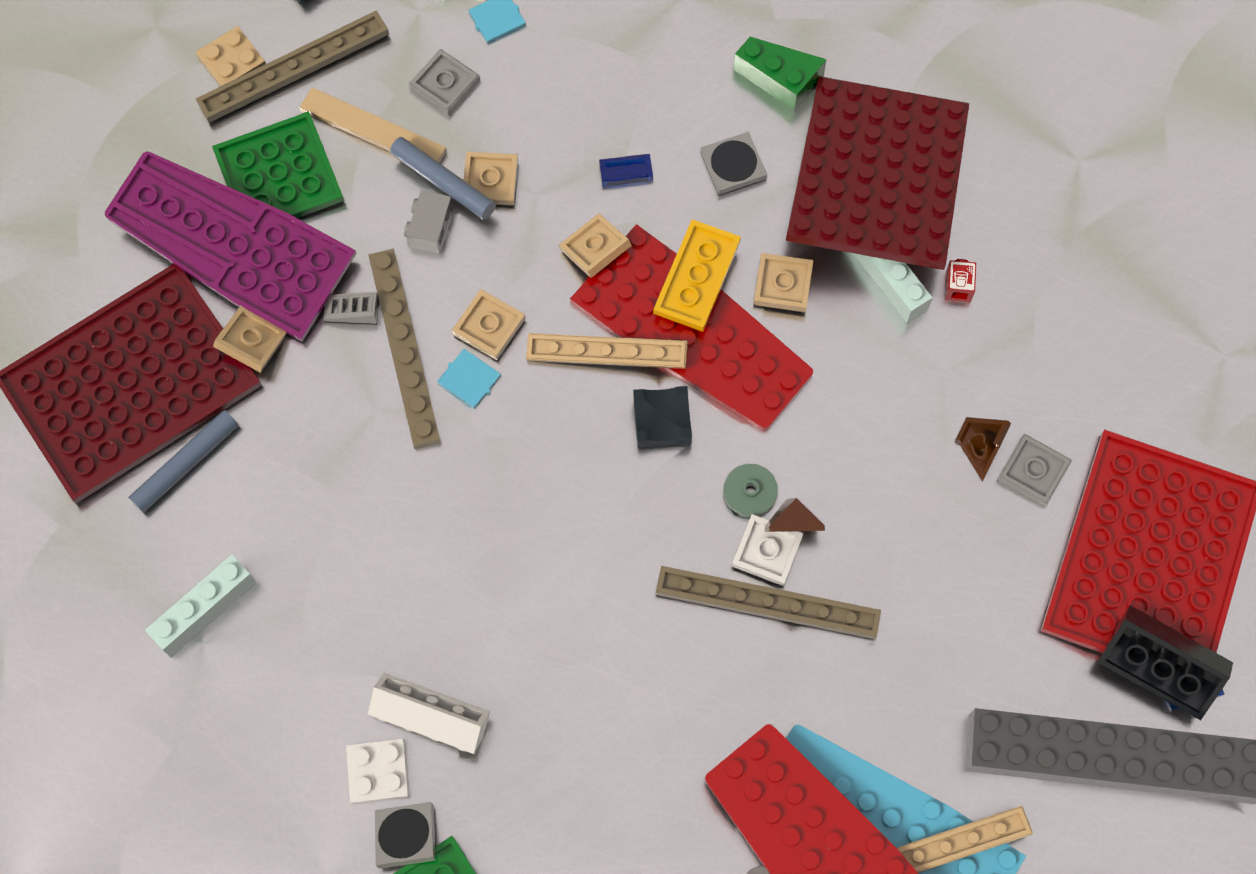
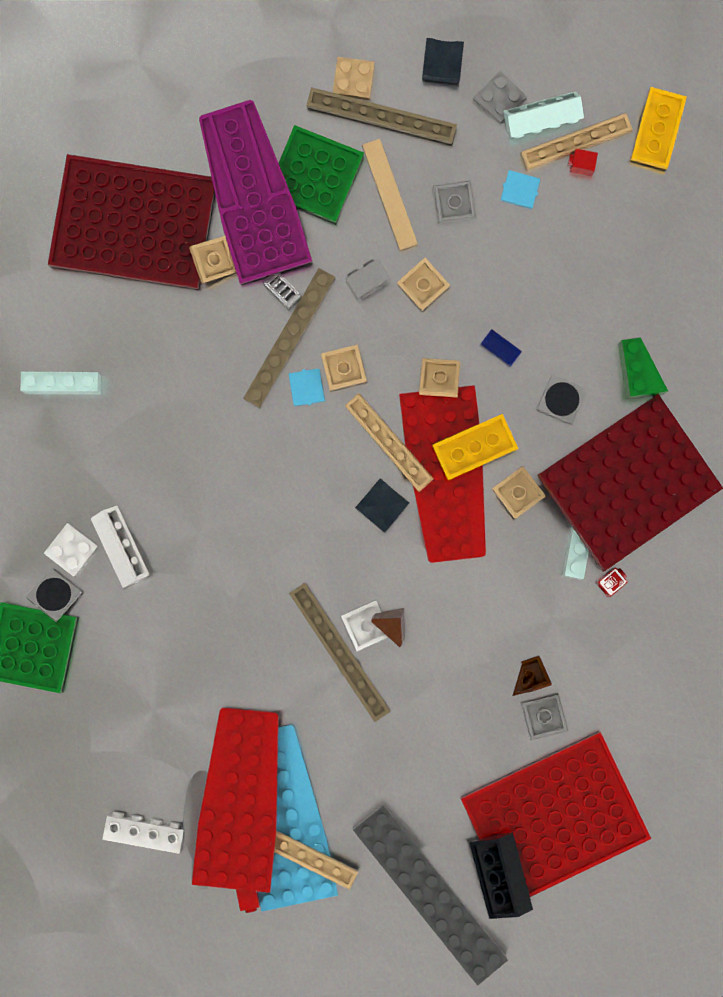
camera: 40 degrees right, 15 degrees up
sand blue piece [128,410,239,513] -> none
sand blue piece [390,137,496,220] -> none
sand green plate [723,464,778,518] -> none

